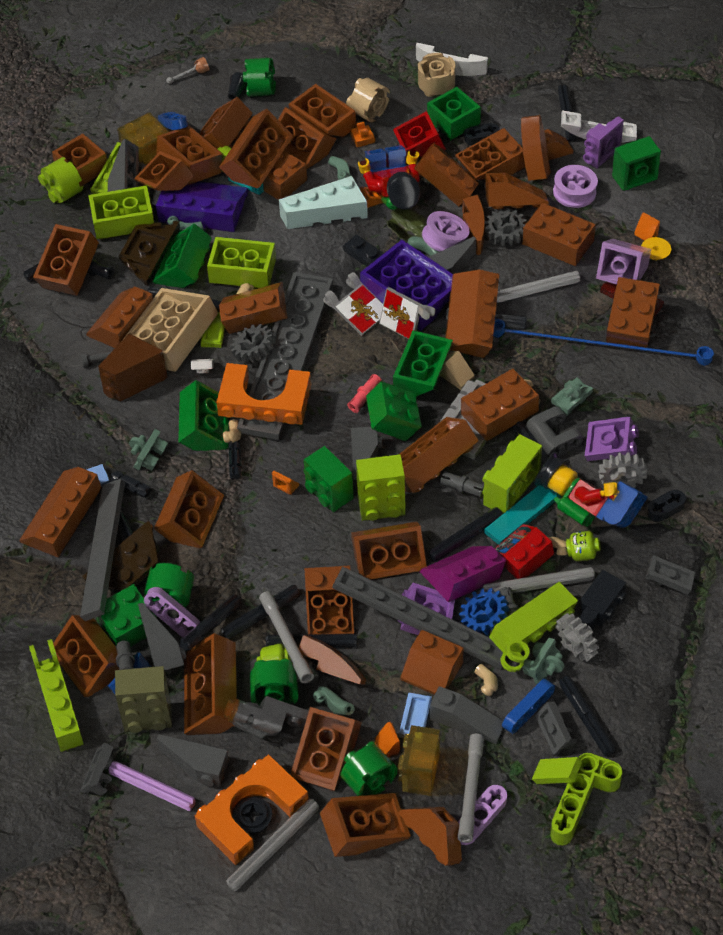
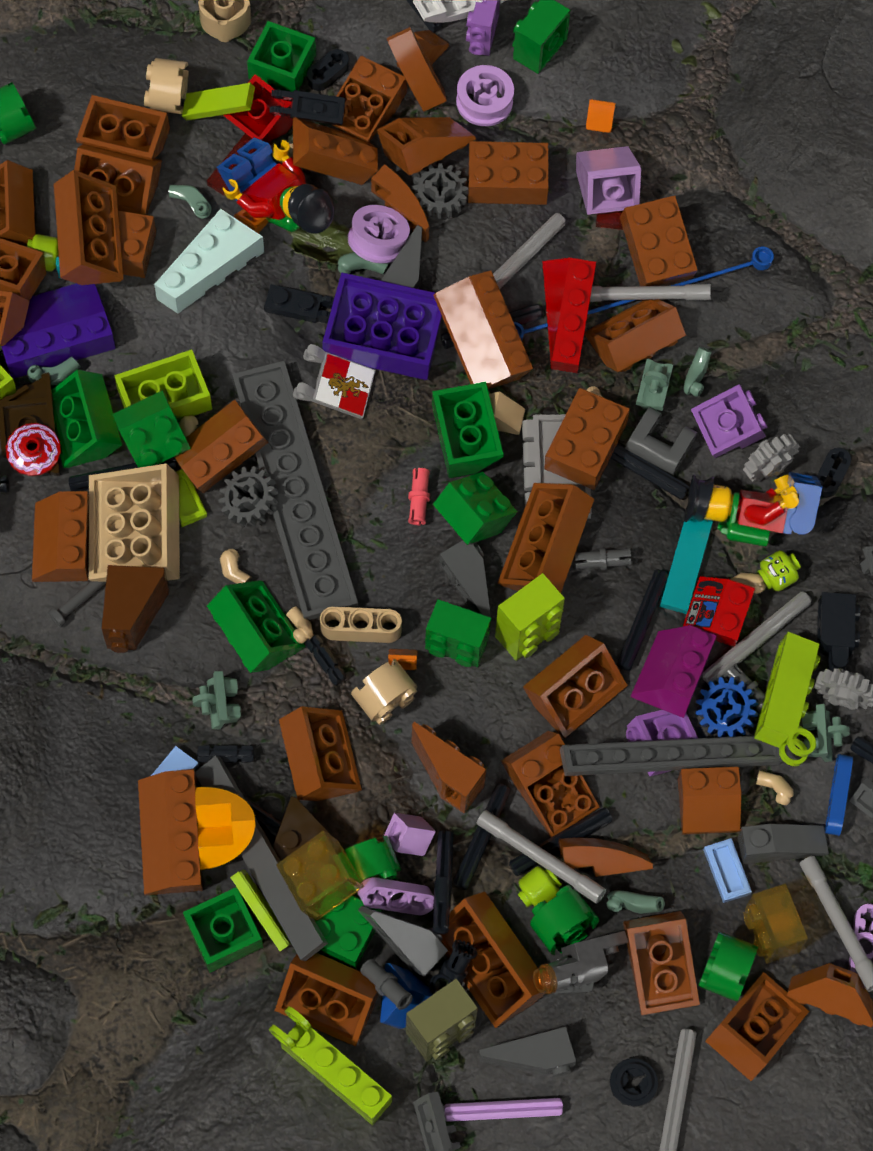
camera: 35 degrees left, 15 degrees up
white plate [191,359,214,373] -> none
orange arch [195,754,309,865] -> none
orange arch [216,363,311,425] -> none
orange tile [351,122,375,147] -> none
orange slope [375,722,400,757] -> none
flag [379,287,435,339] -> none
lime brick [482,434,542,515] -> none
yellow piece [641,237,671,260] -> none
none -> dish [6,423,61,476]
none -> green brick [113,390,191,468]
none -> lime tile [182,83,255,120]
none -> green brick [183,887,263,973]
none -> light orange brick [195,787,255,870]
none -> tan arm [220,549,251,584]
none -> lime tile [230,869,291,951]
none -> black hinge [269,90,346,126]
none -> clear yellow brick [276,831,364,920]
none -> tan beam [320,607,402,643]
none -> tan brick [351,659,417,725]
none -> lavender panel [384,812,436,856]
none -> dark orange slope [411,721,486,814]
none -> black connector [430,939,478,994]
none -> red wedge [542,257,596,373]
none -> dark orange slope [584,299,686,372]
none -> light grey piece [590,284,711,302]
none -> sand green arm [684,347,712,397]

